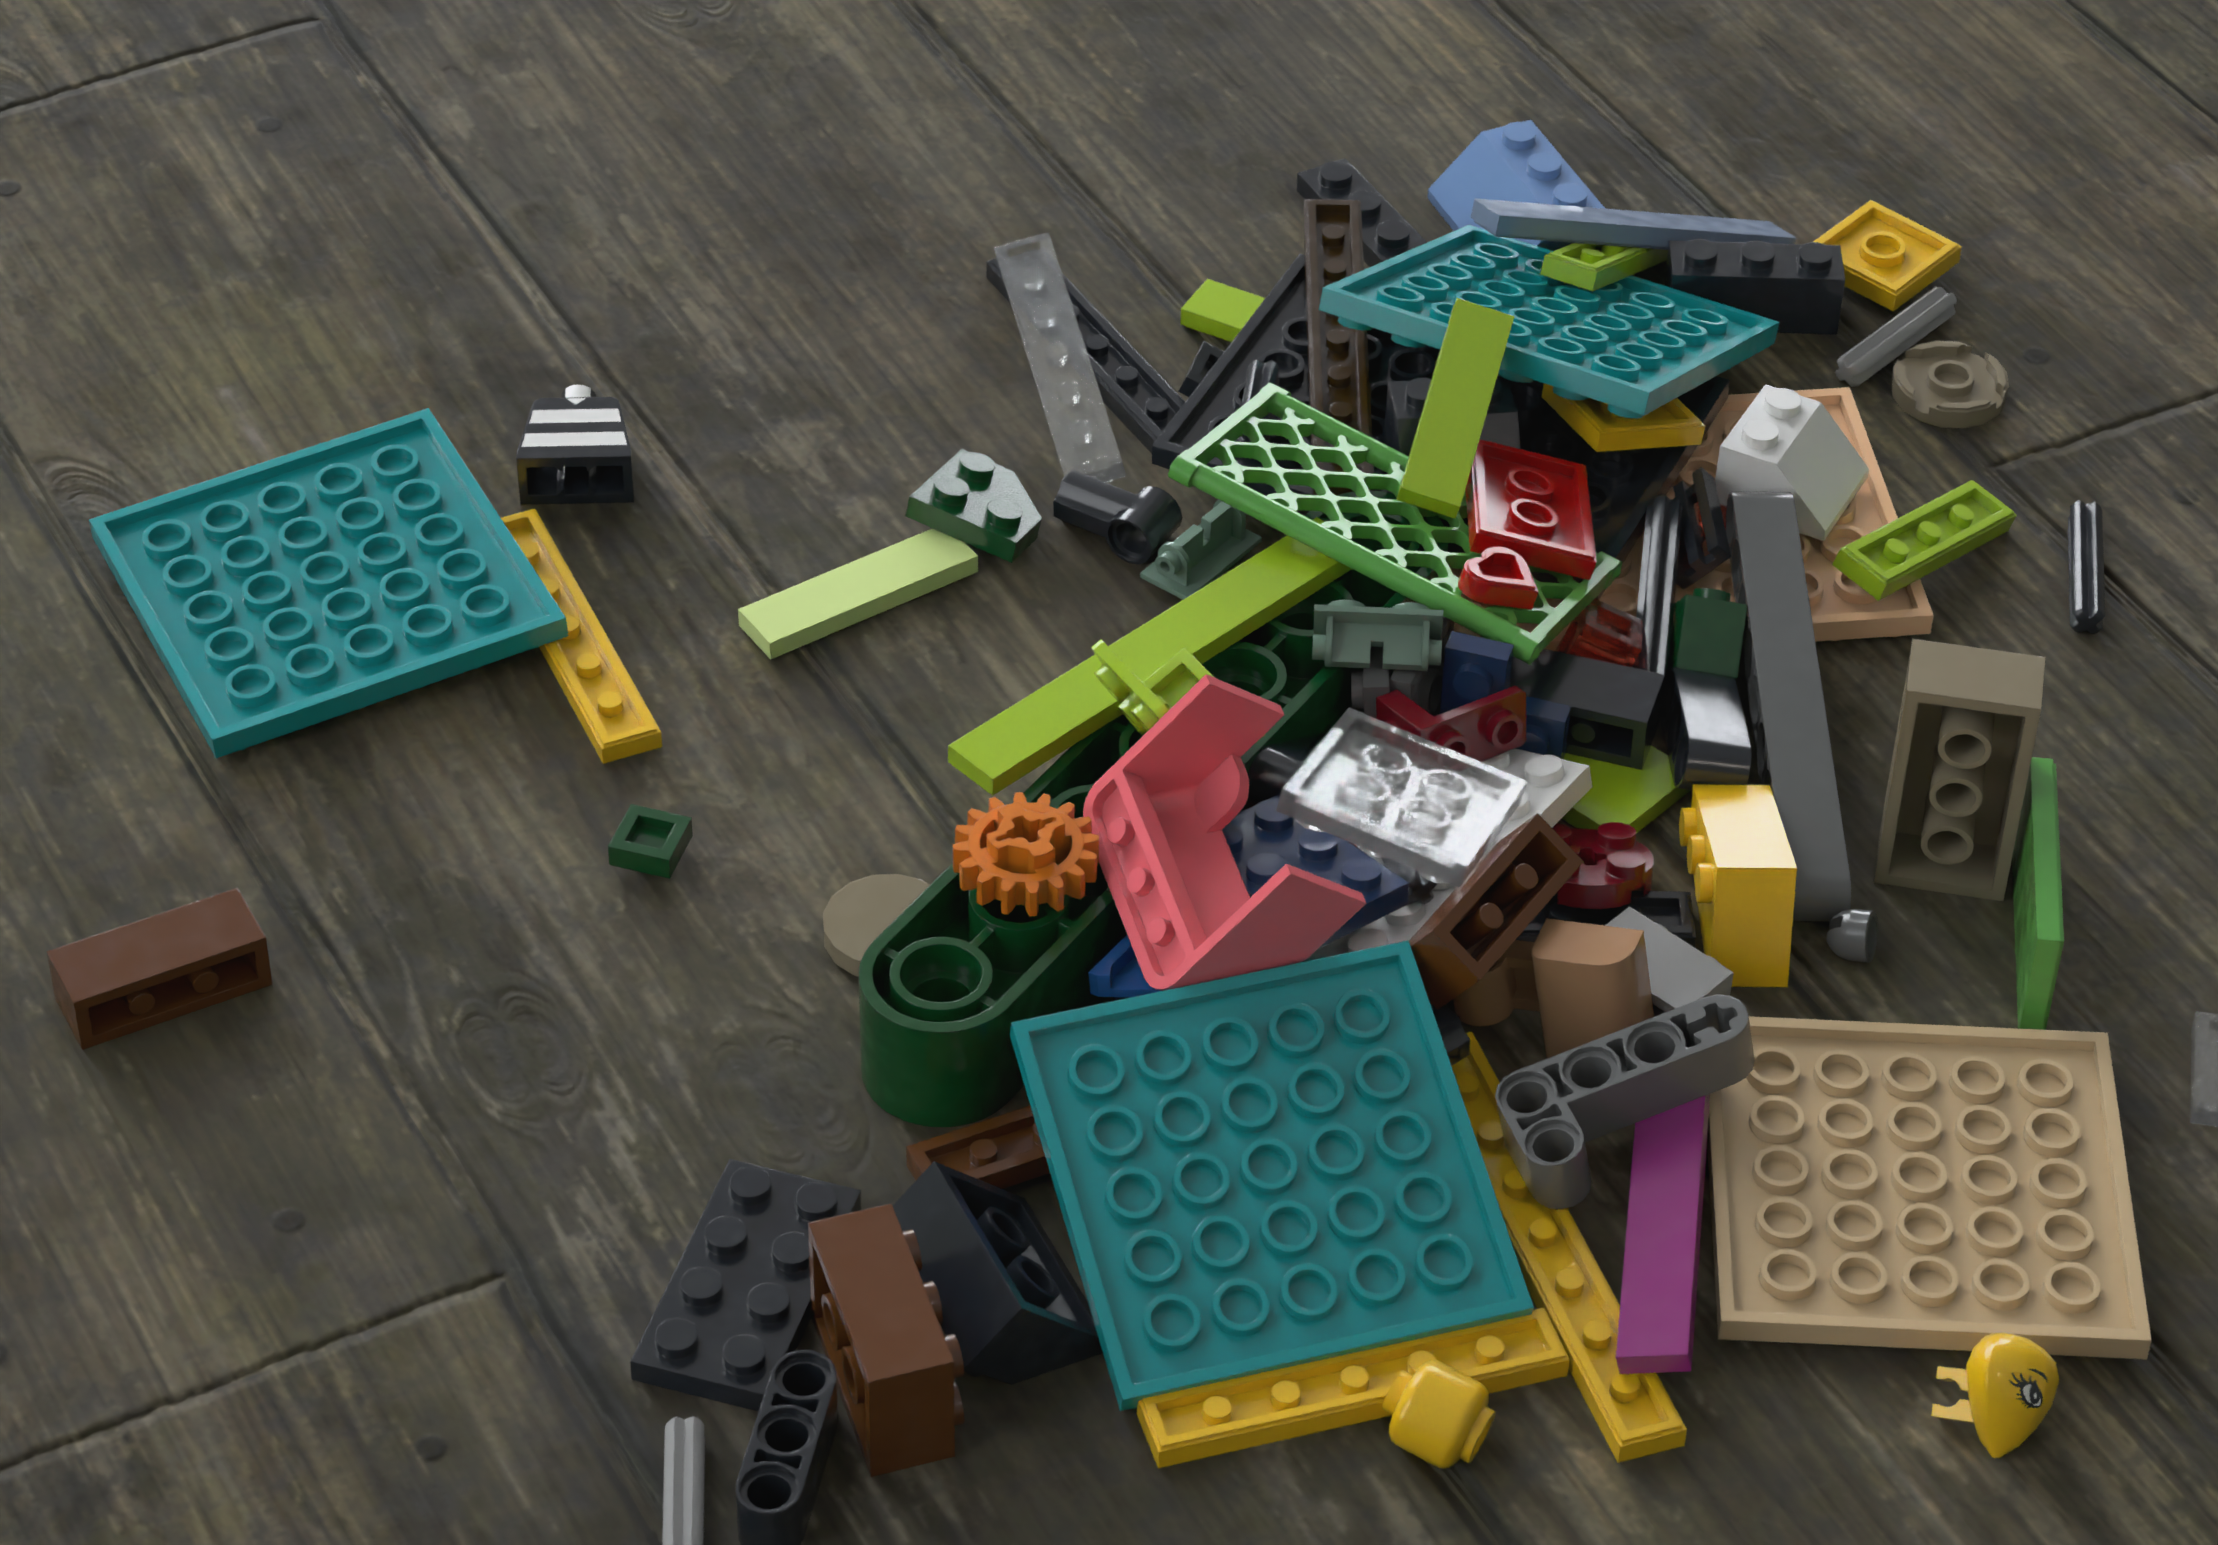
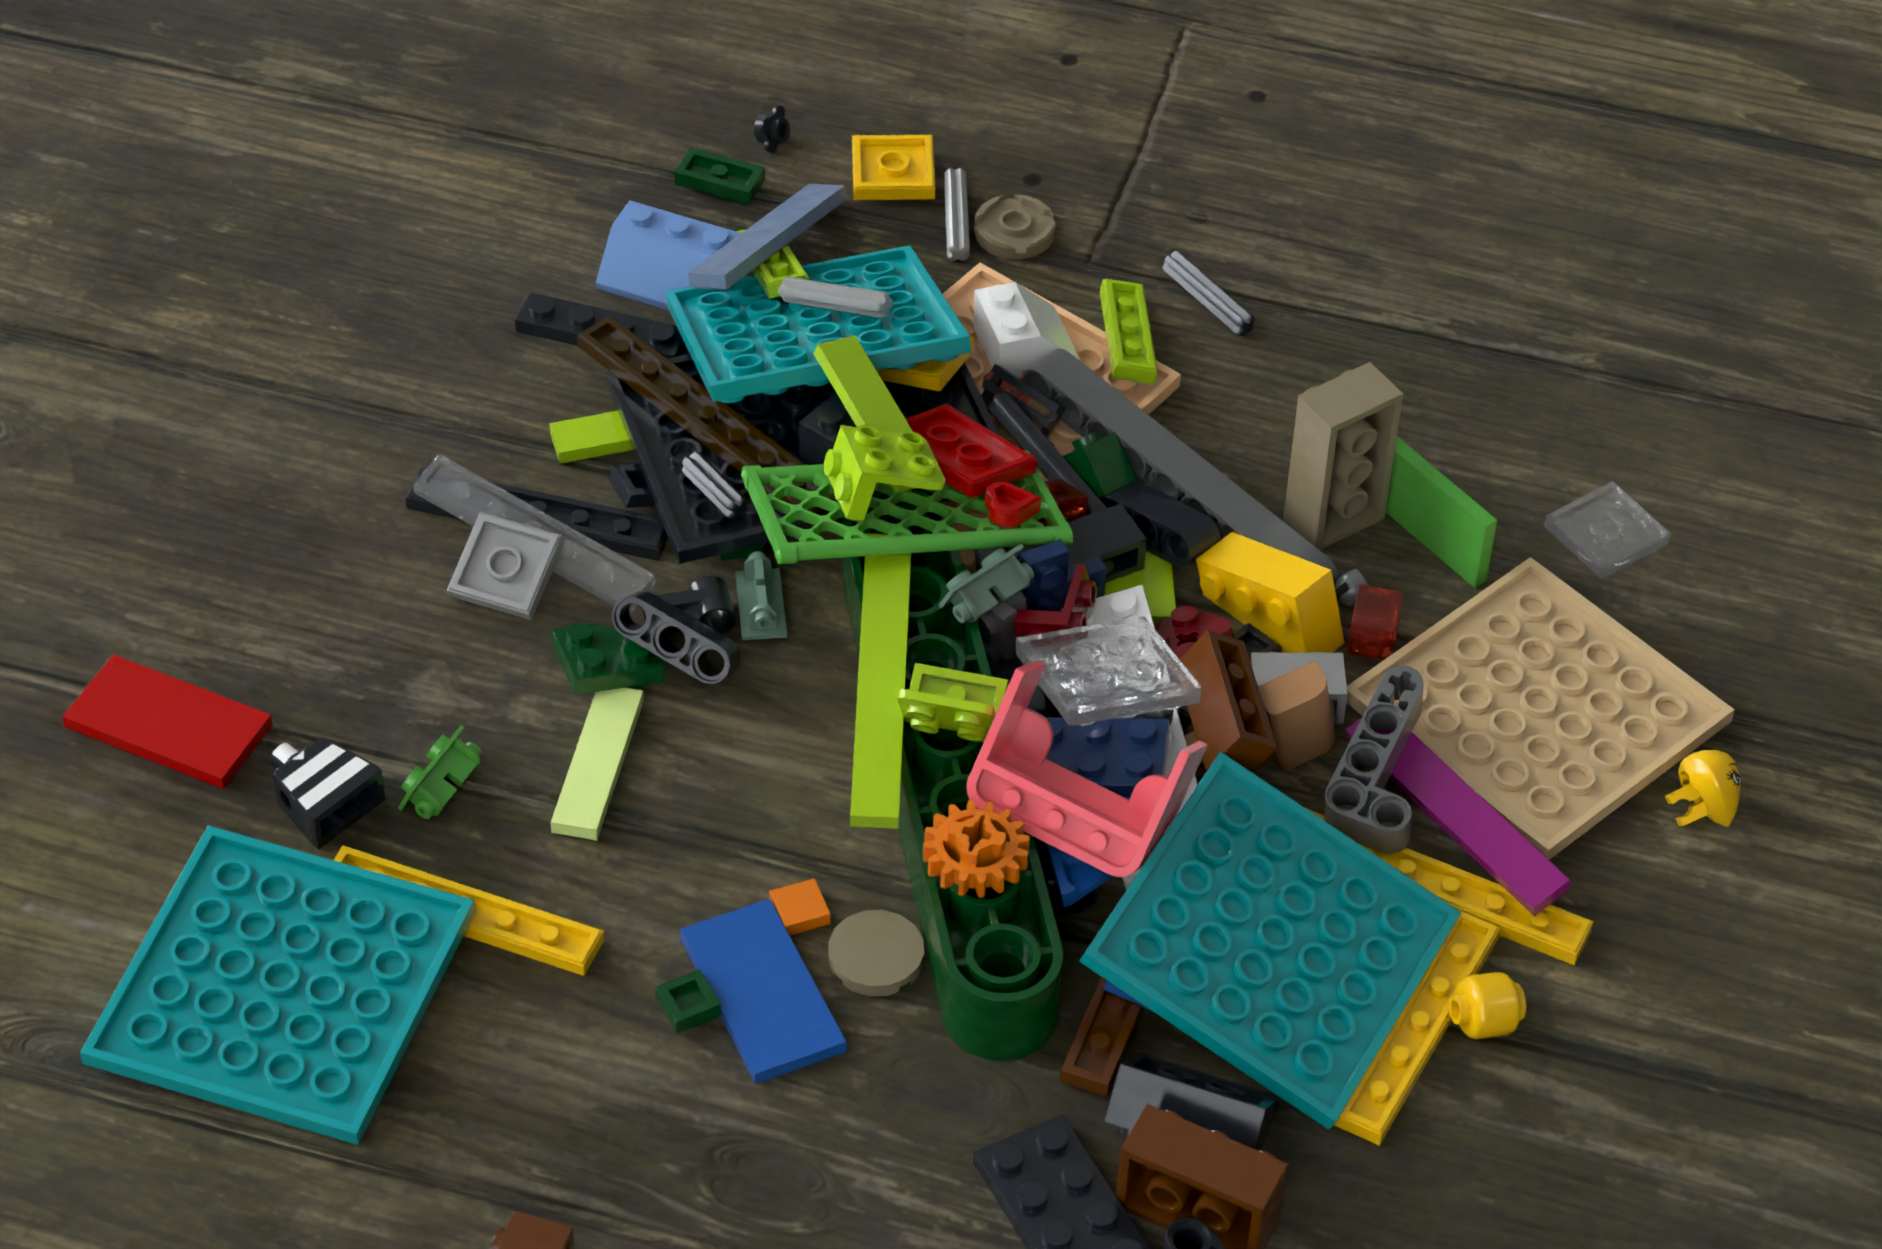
camera: 45 degrees left, 5 degrees up
black brick [1664,239,1845,335] -> none
none -> red tile [62,654,273,789]
none -> bright green hinge [398,725,481,819]
none -> light grey tile [447,512,565,621]
none -> black beam [612,591,741,684]
none -> dark green plate [674,147,765,205]
none -> blue tile [680,899,846,1084]
none -> black plate [754,105,790,153]
none -> orange tile [769,878,831,936]
none -> light grey axle [778,277,893,318]
none -> lime bracket [824,425,946,521]
none -> clear red brick [1347,584,1404,660]

